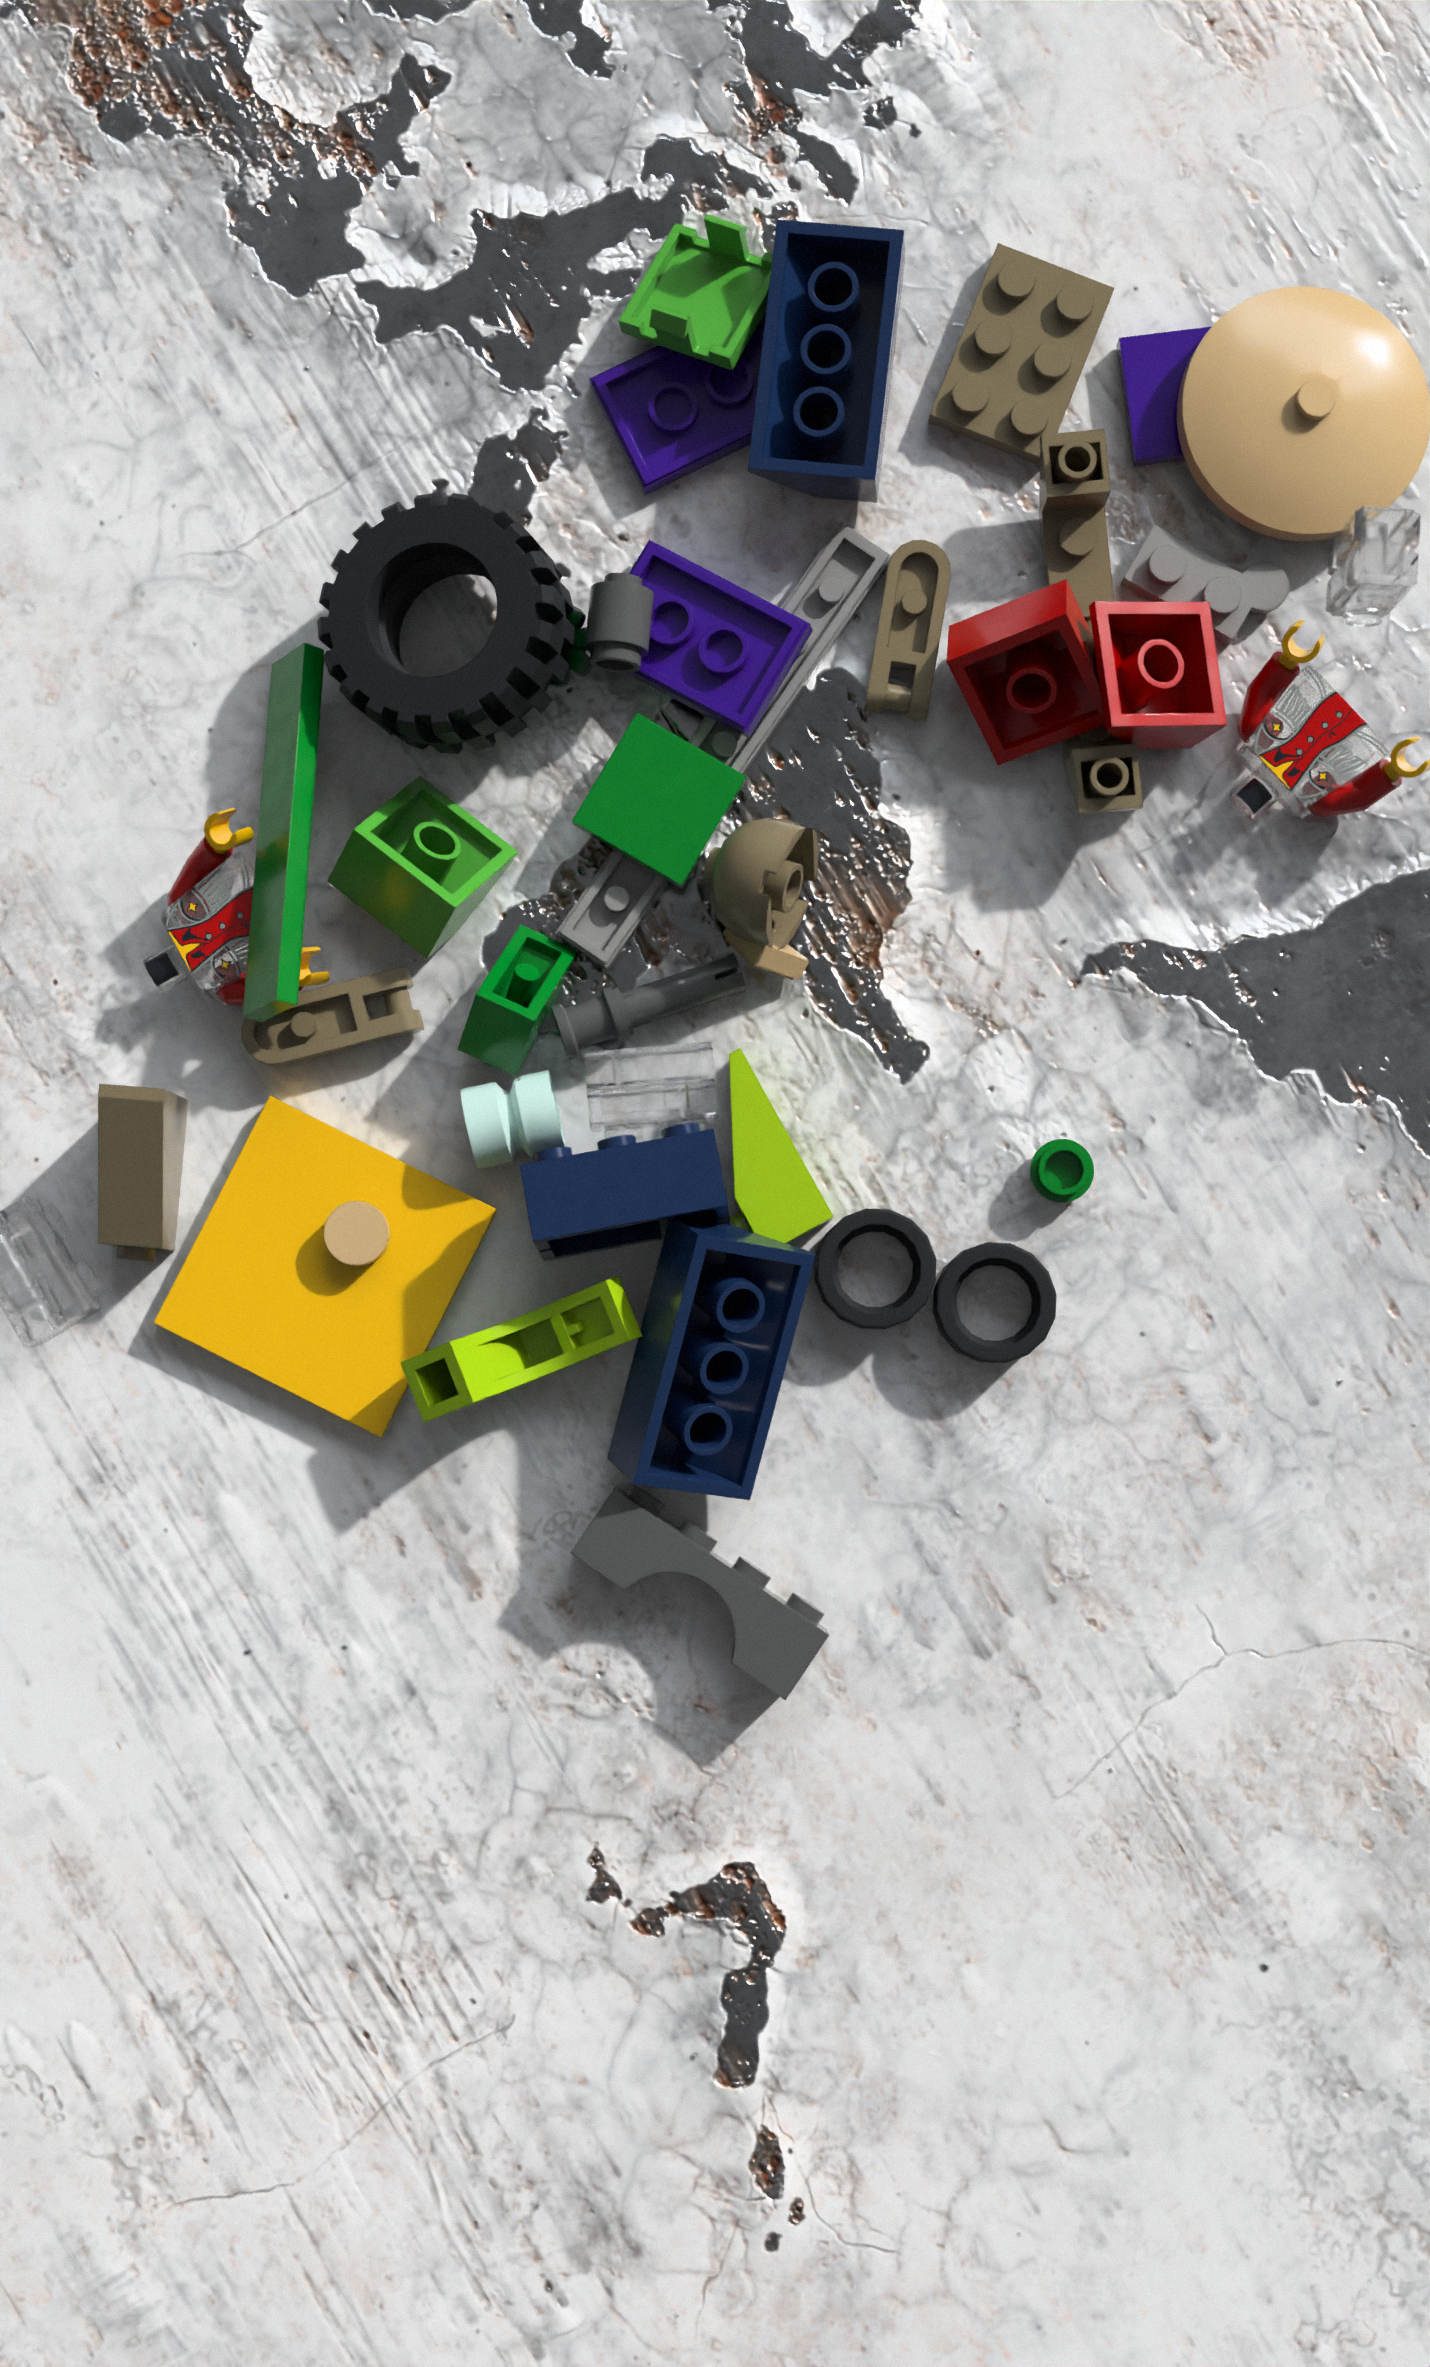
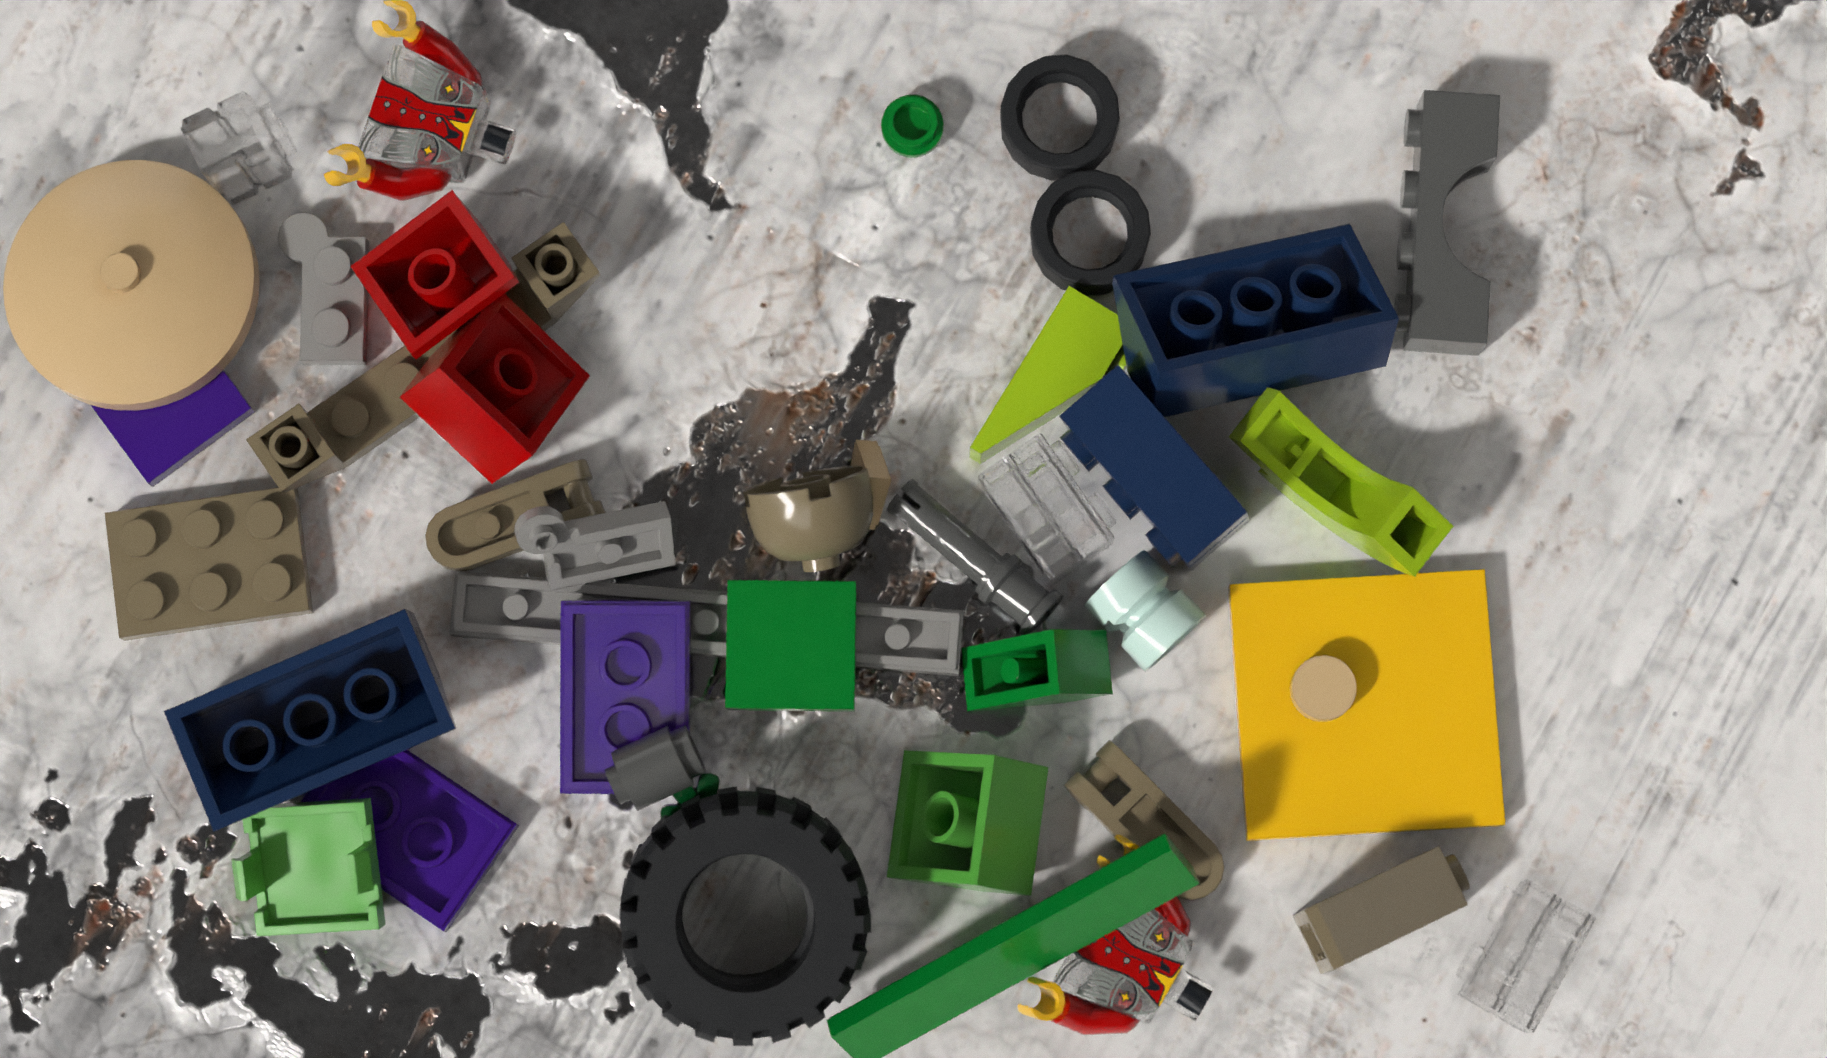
camera: 120 degrees left, 5 degrees down
none -> light grey hinge [514,501,675,590]

